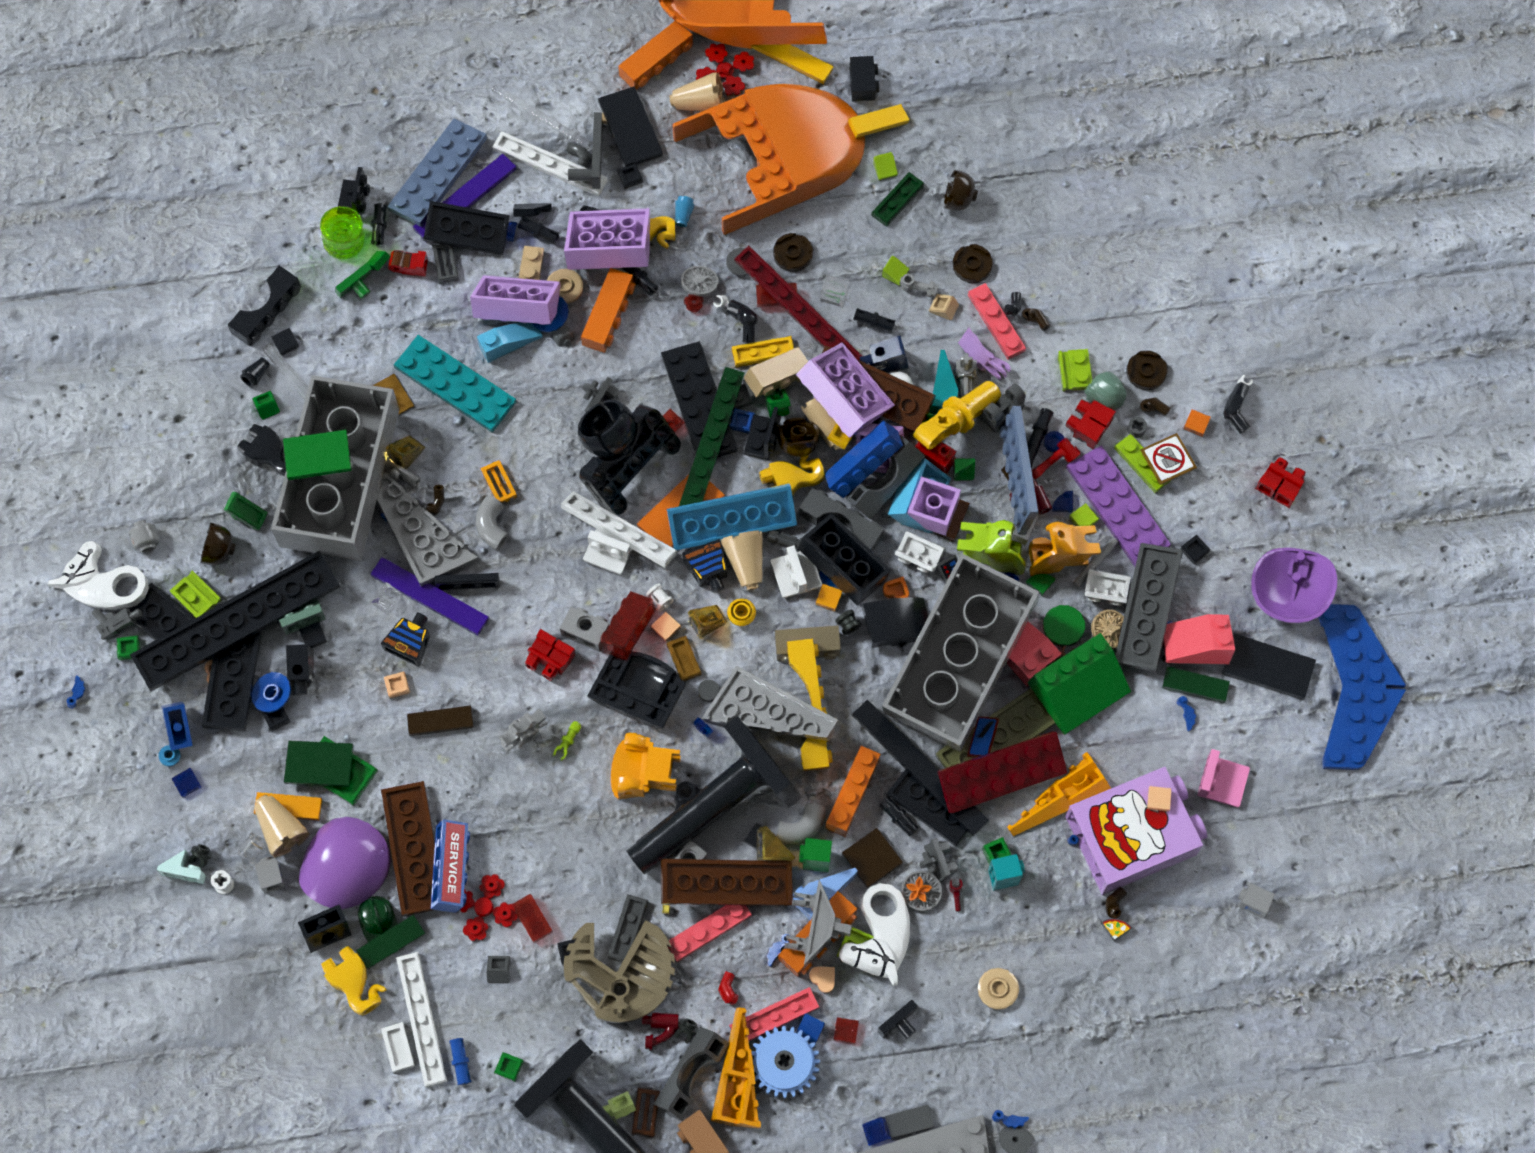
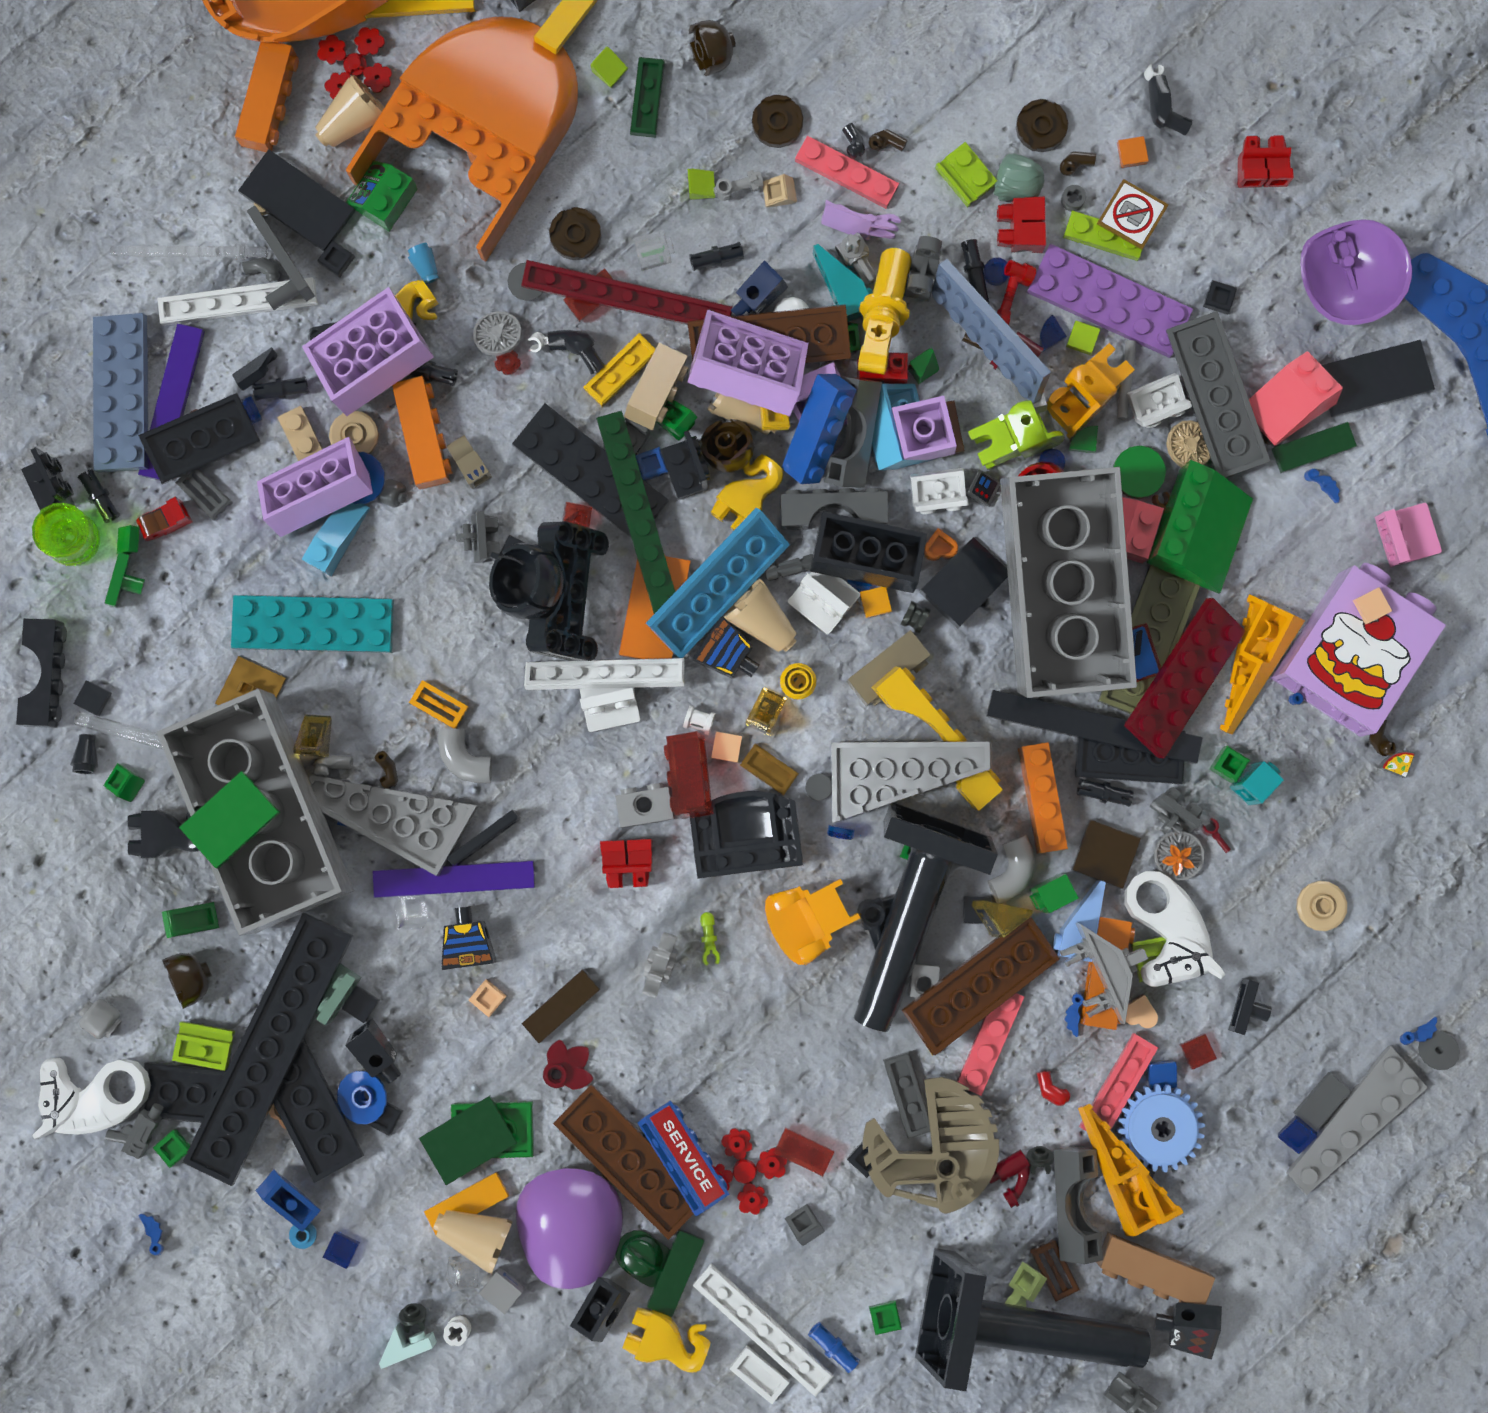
camera: 30 degrees left, 15 degrees up
none -> green slope [346,160,418,232]
none -> dark tan leg [447,435,492,489]
none -> dark red plate [543,1040,594,1090]

